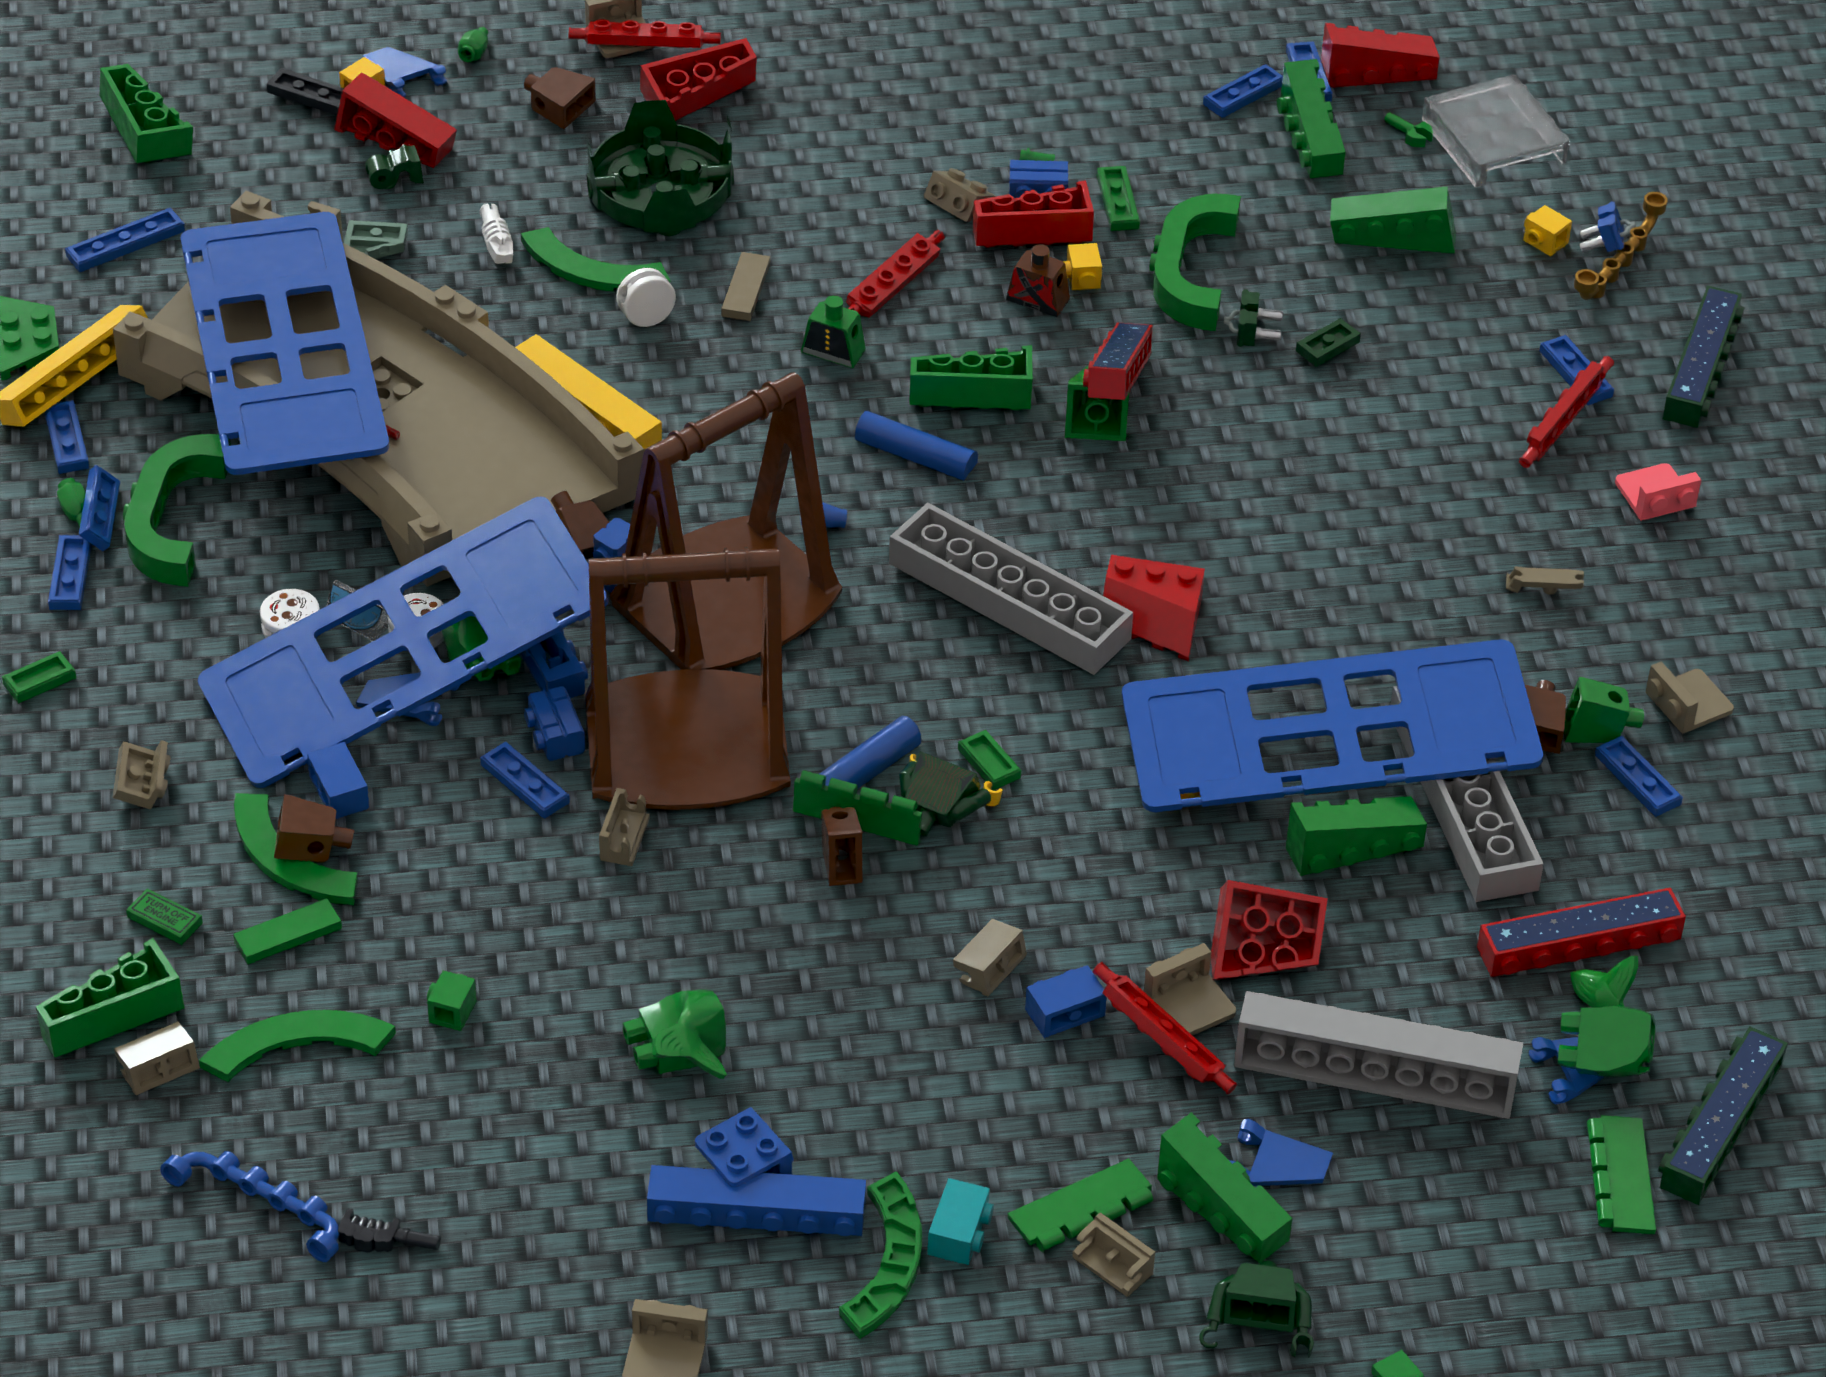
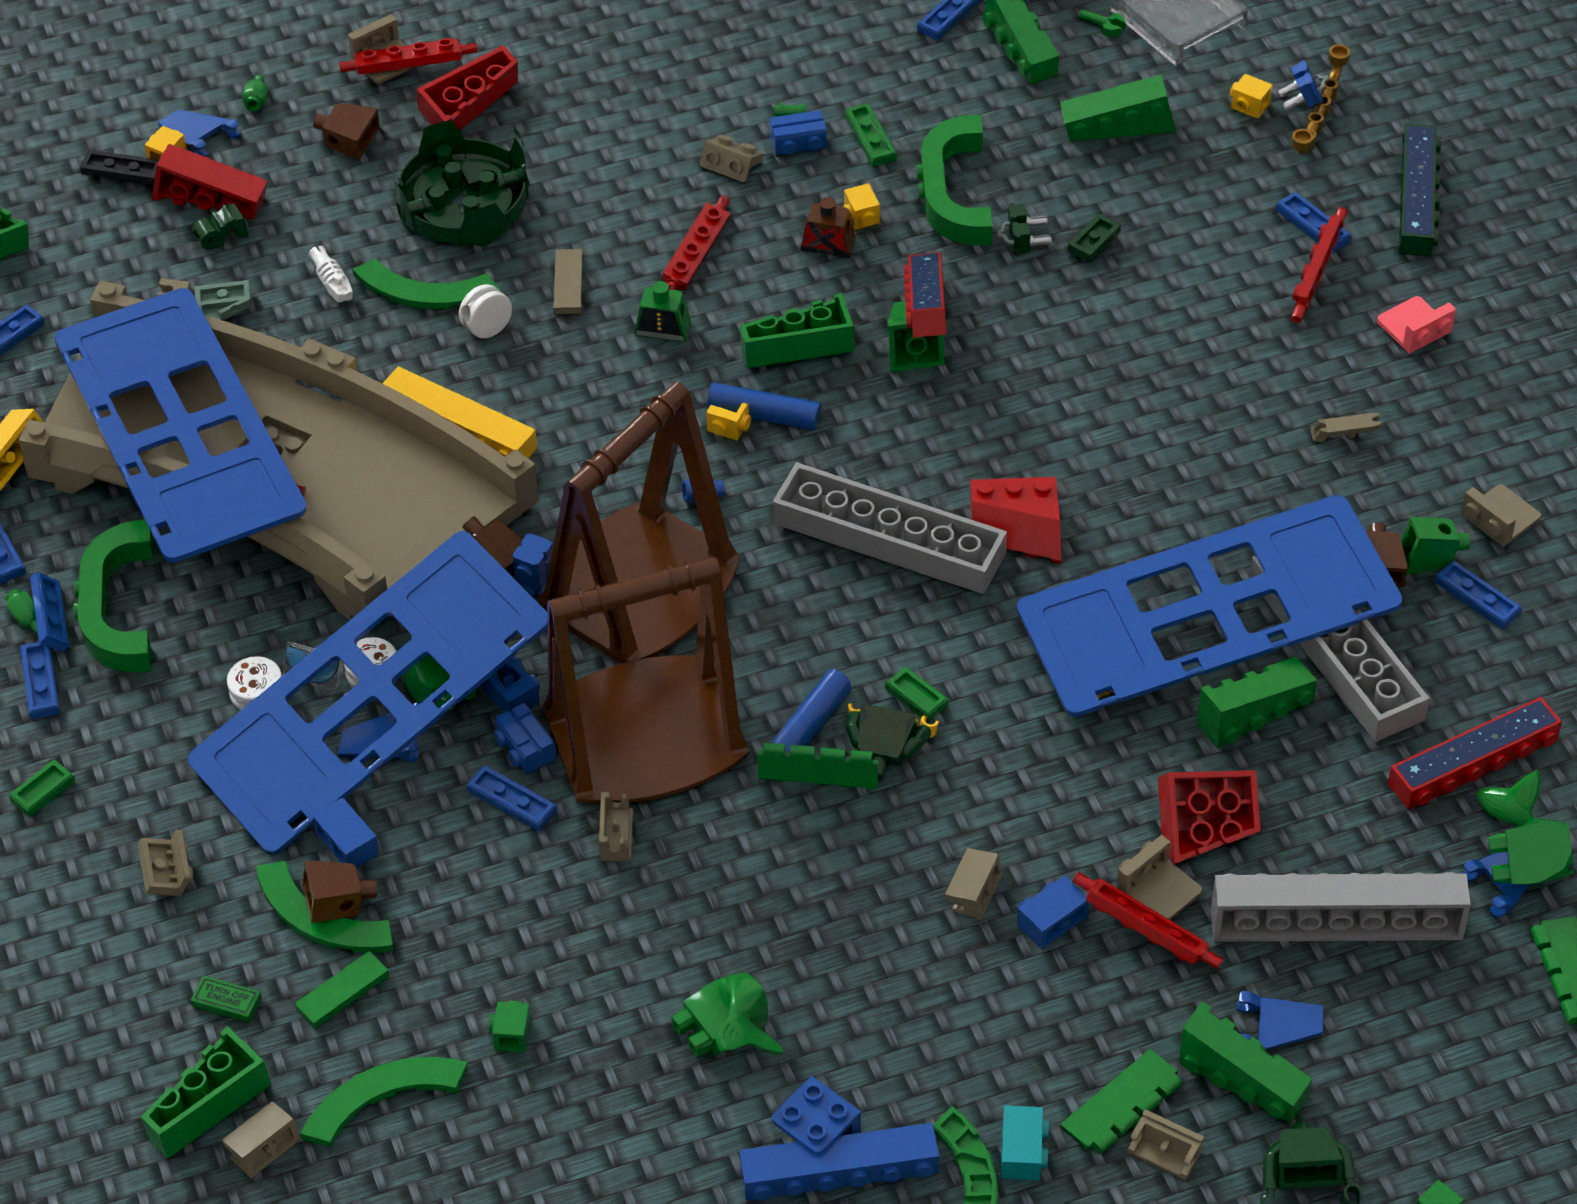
camera: 10 degrees left, 5 degrees up
reddish brown torso [821,807,863,886] -> none
red wedge [973,180,1094,247] -> none
none -> yellow bracket [706,403,751,441]

